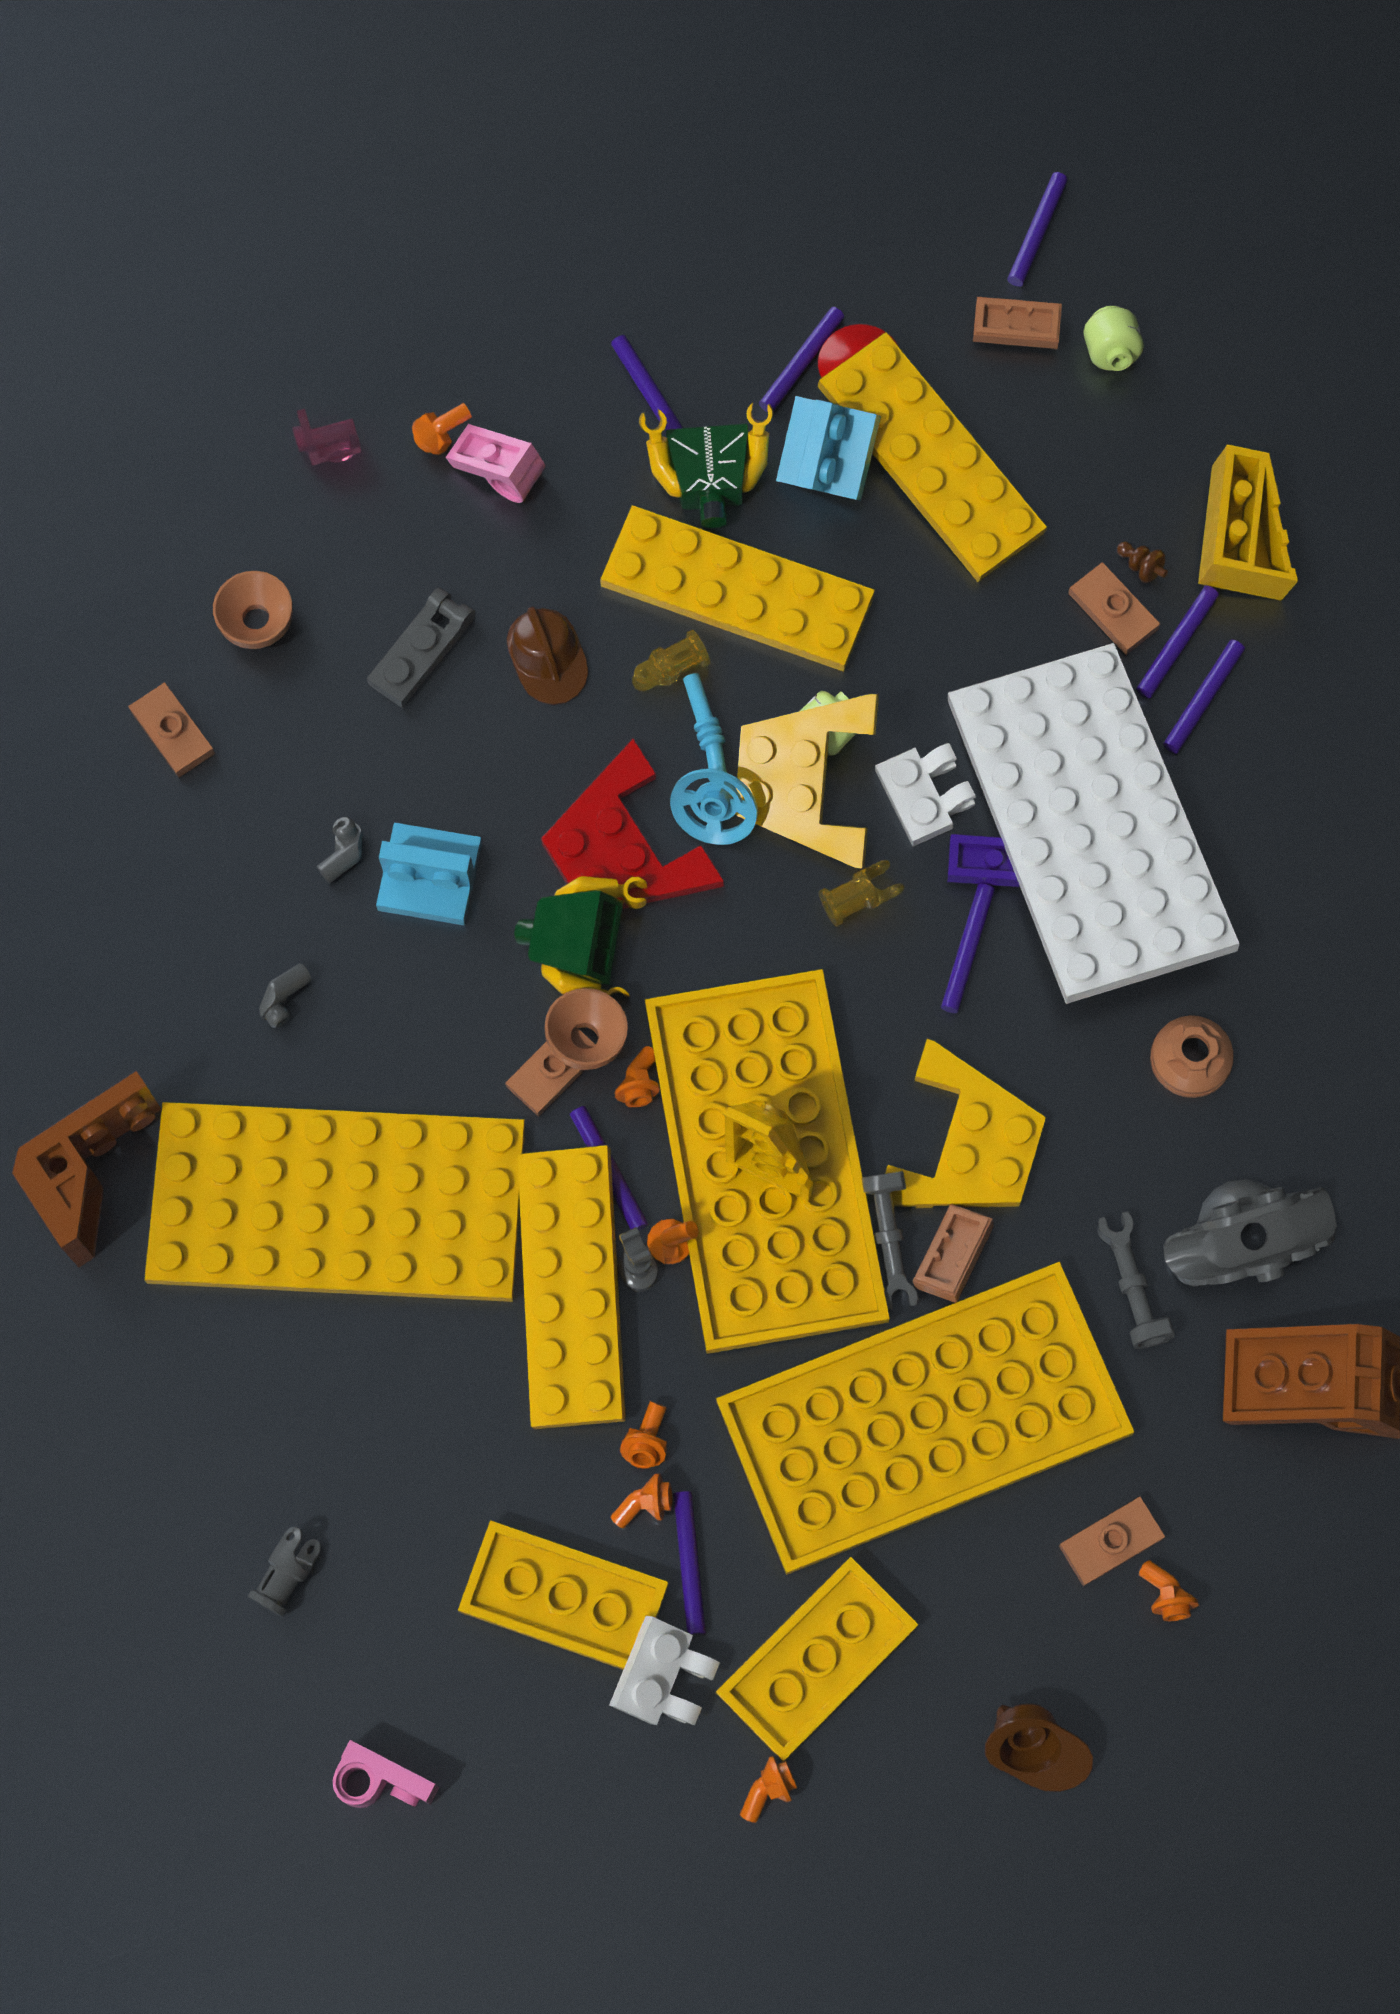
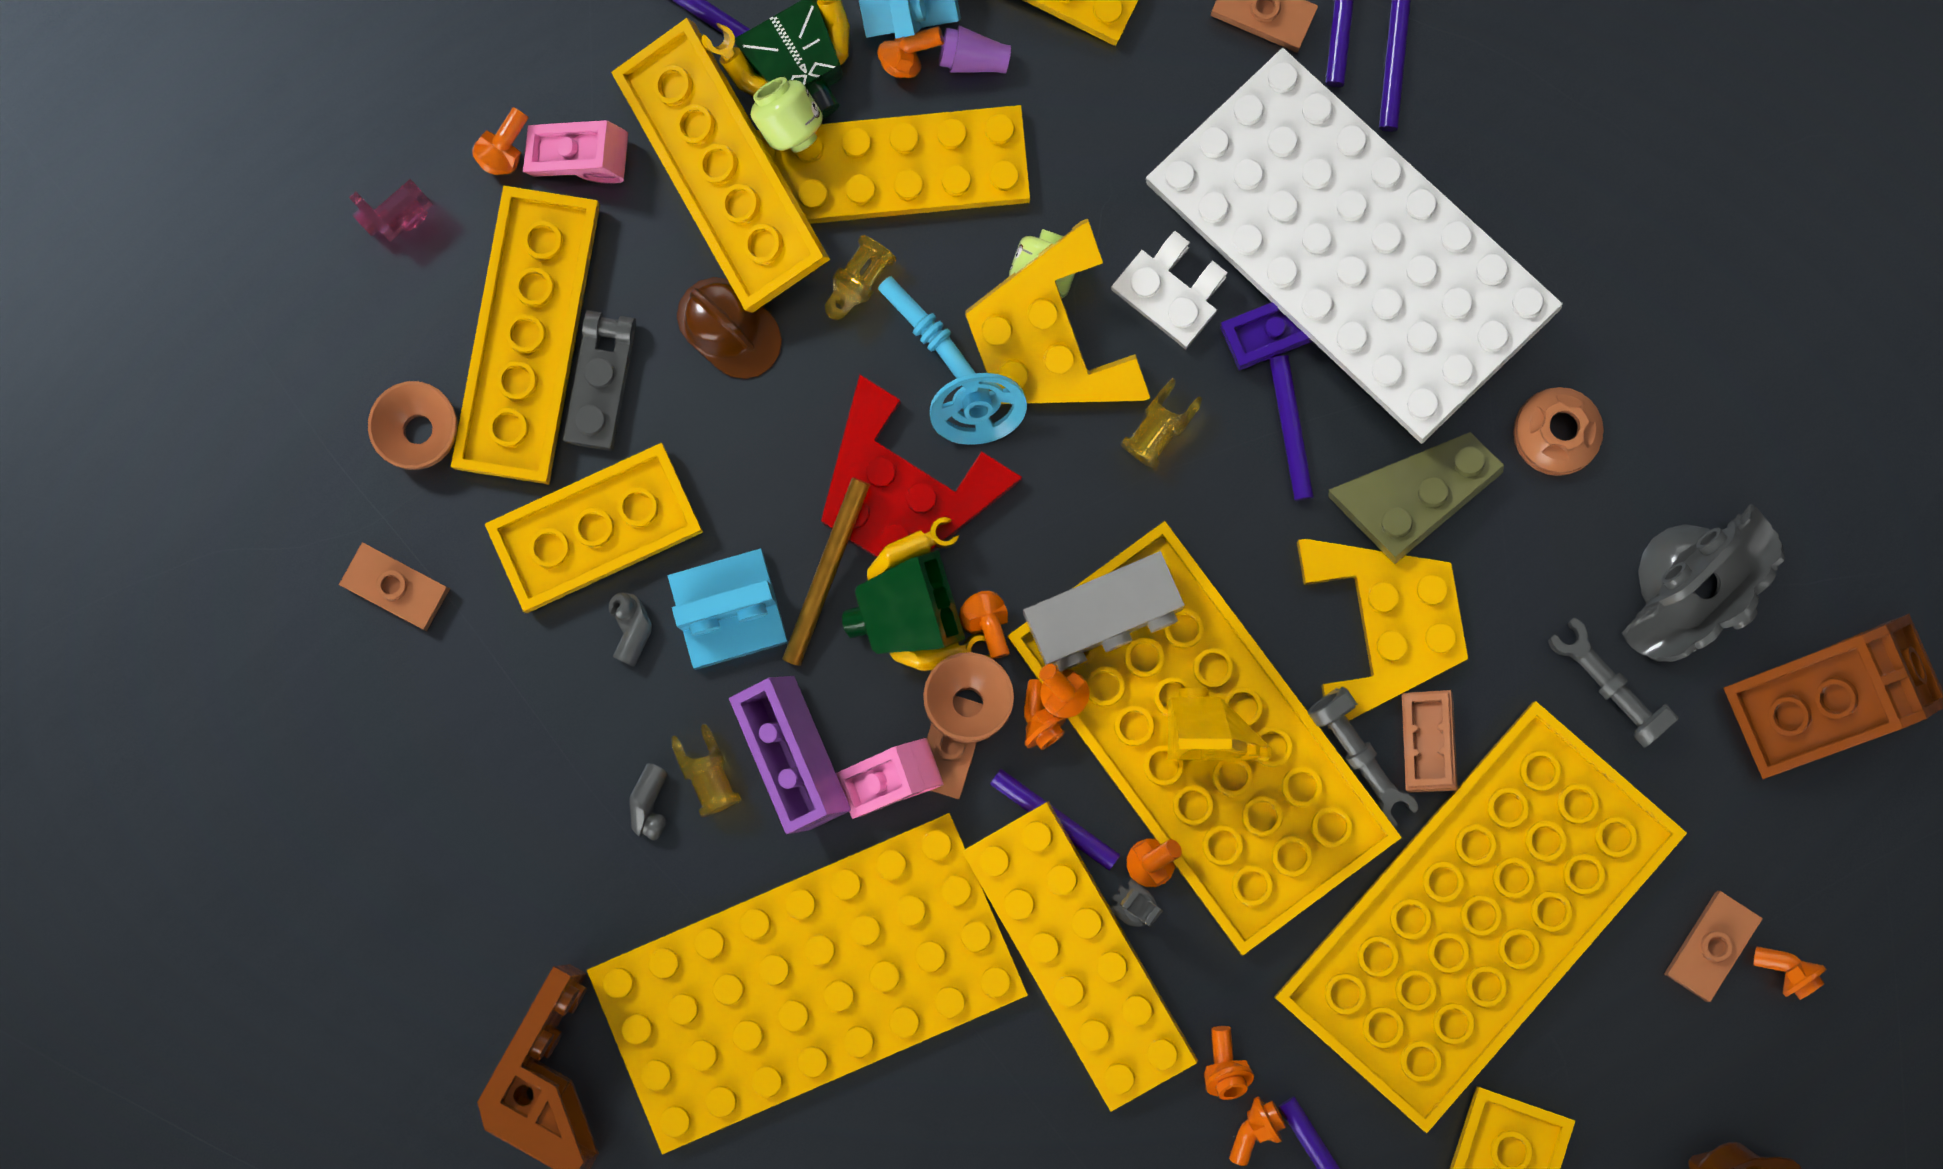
camera: 20 degrees left, 10 degrees up
none -> yellow plate [451,186,600,485]
none -> yellow plate [485,443,703,613]
none -> yellow plate [611,18,830,313]
none -> clear yellow piece [671,724,742,818]
none -> medium lavender brick [729,676,851,835]
none -> yellowish green head [750,77,823,152]
none -> pearl gold bar [782,477,870,666]
none -> bright pink plate [836,738,944,819]
none -> orange plate [877,26,944,78]
none -> medium lavender cone [939,25,1011,74]
none -> orange plate [959,591,1010,659]
none -> light grey brick [1023,551,1185,671]
none -> orange plate [1039,663,1090,718]
none -> olive wing [1328,432,1504,564]

